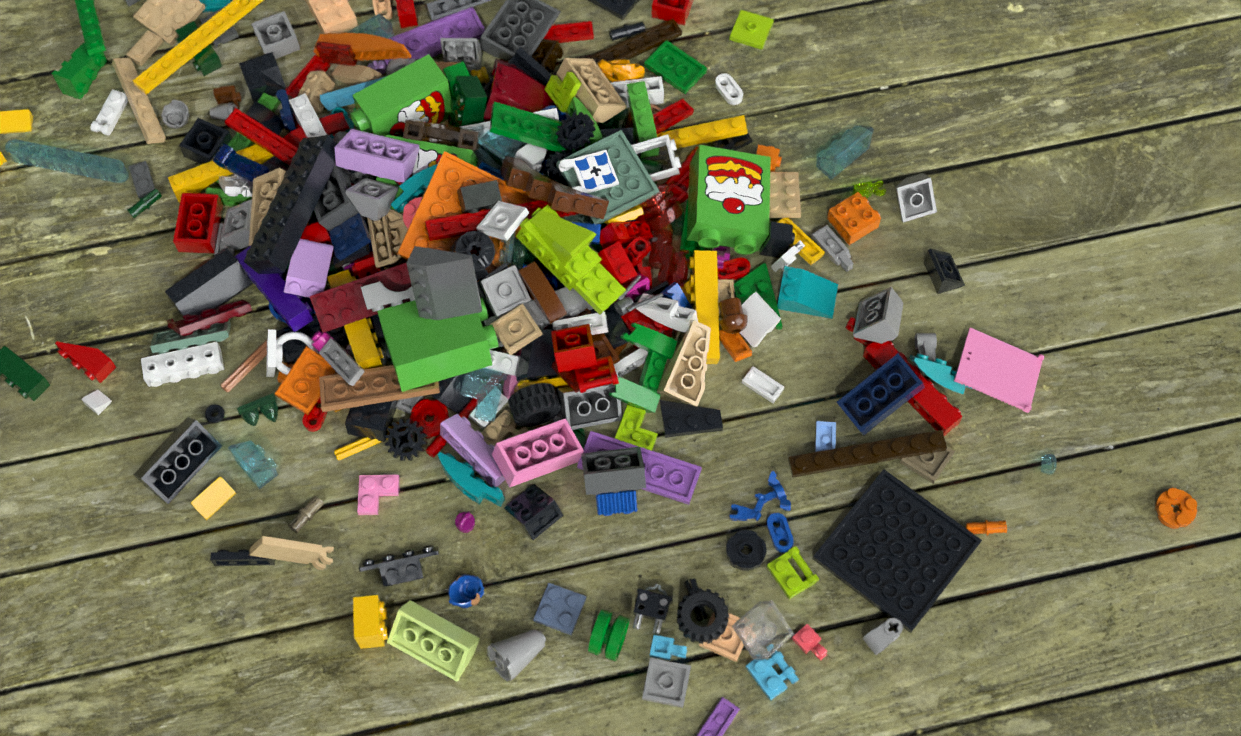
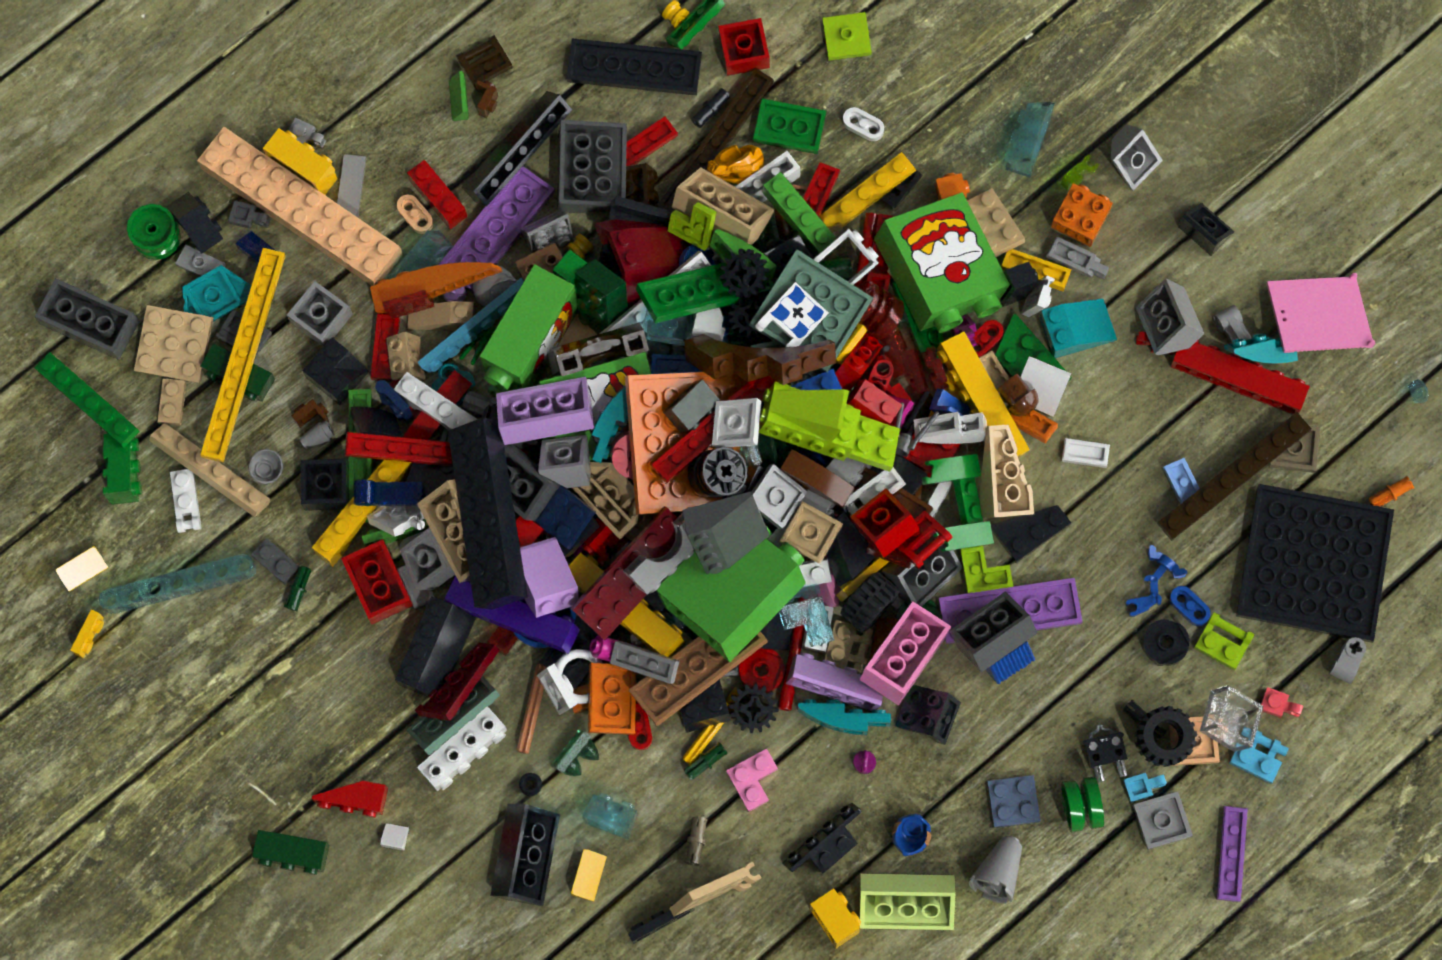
camera: 25 degrees left, 10 degrees up
dark blue brick [837,354,925,436] -> none
none -> clear red plate [487,627,519,656]
none -> dark green axle [684,742,728,780]

